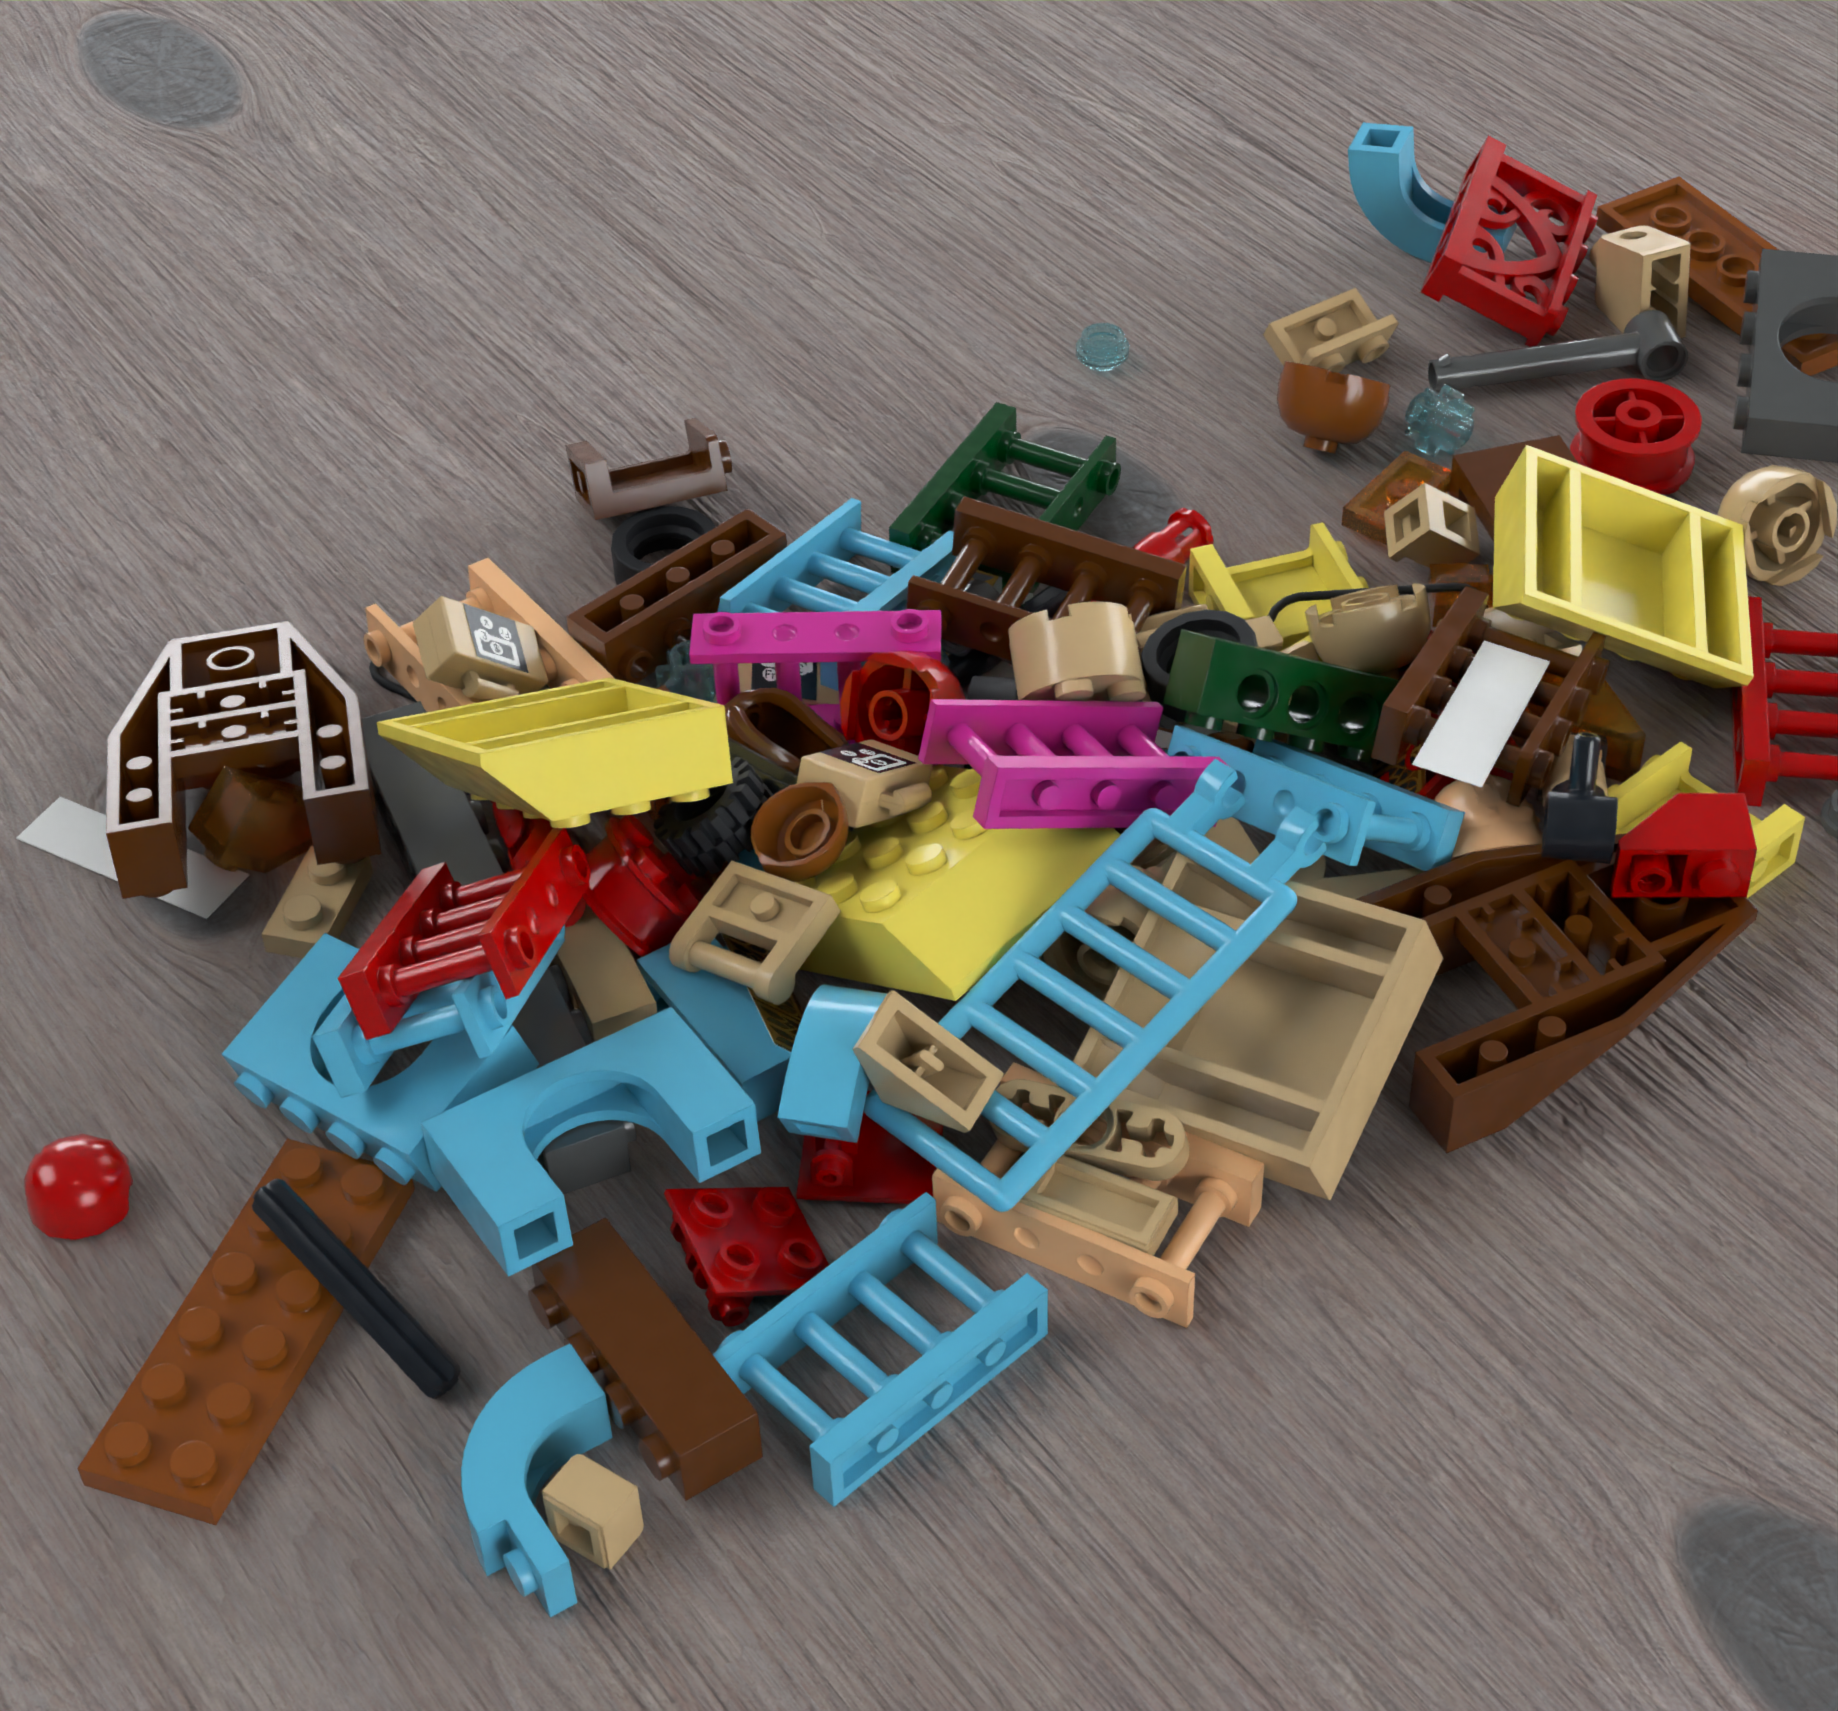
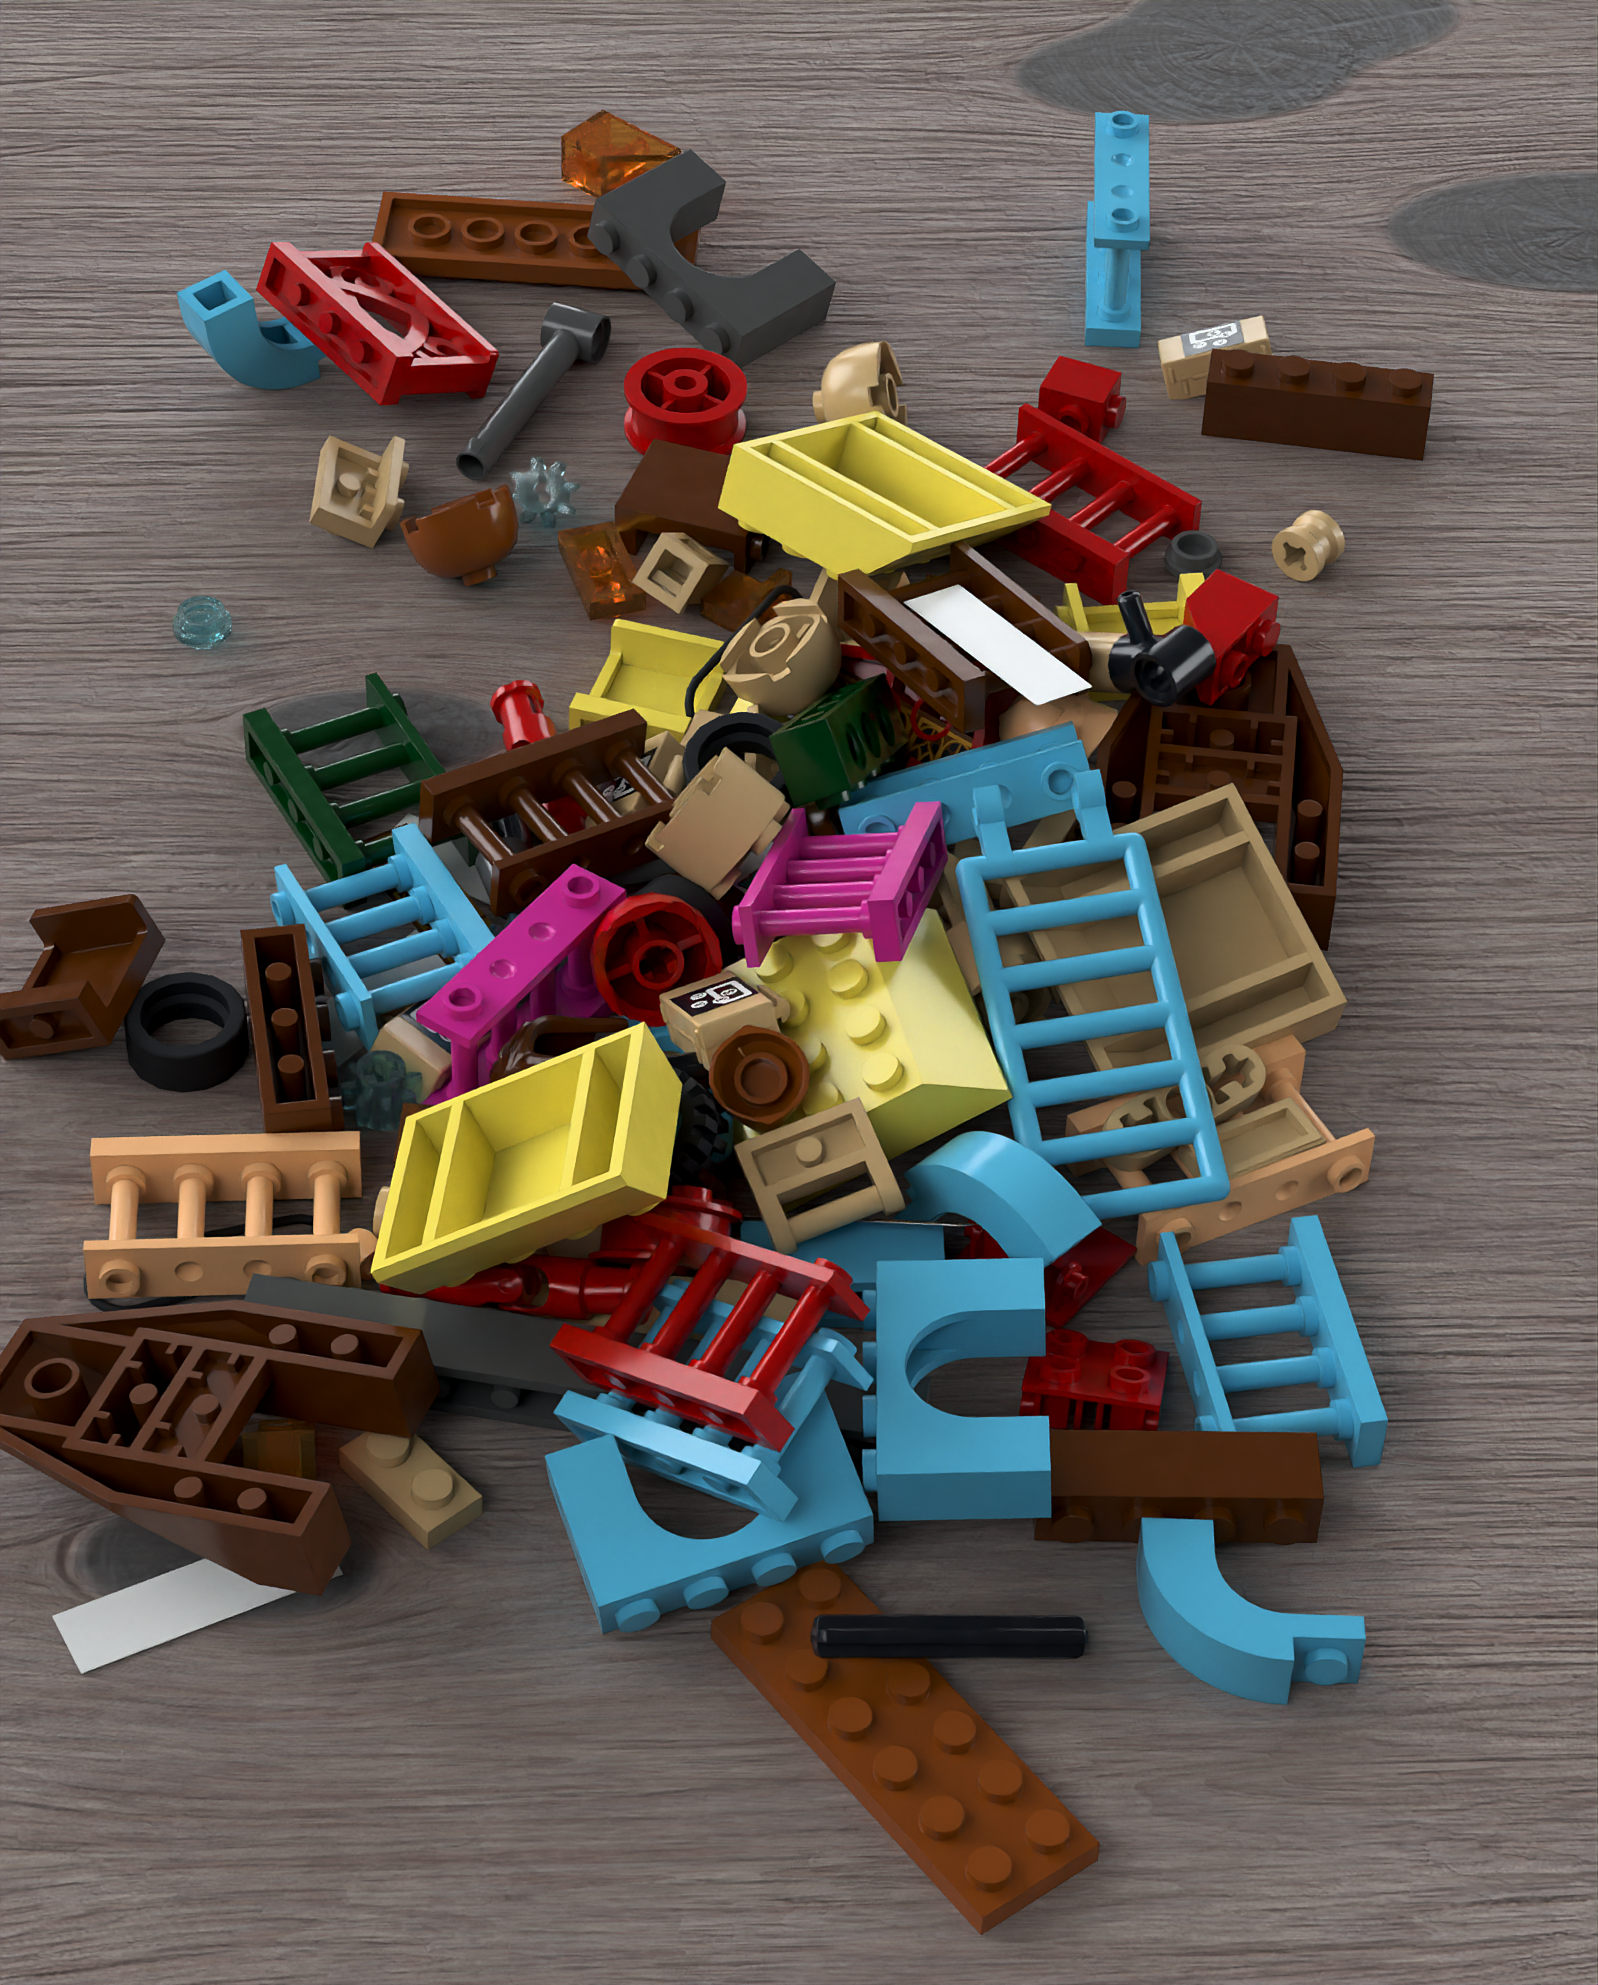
camera: 60 degrees left, 0 degrees up
red hair [24,1134,133,1240] -> none
tan piece [413,596,548,702] -> none
tan slope [542,1454,644,1570] -> none
tan slope [852,990,1005,1133] -> none
tan torso [1589,226,1691,338] -> none

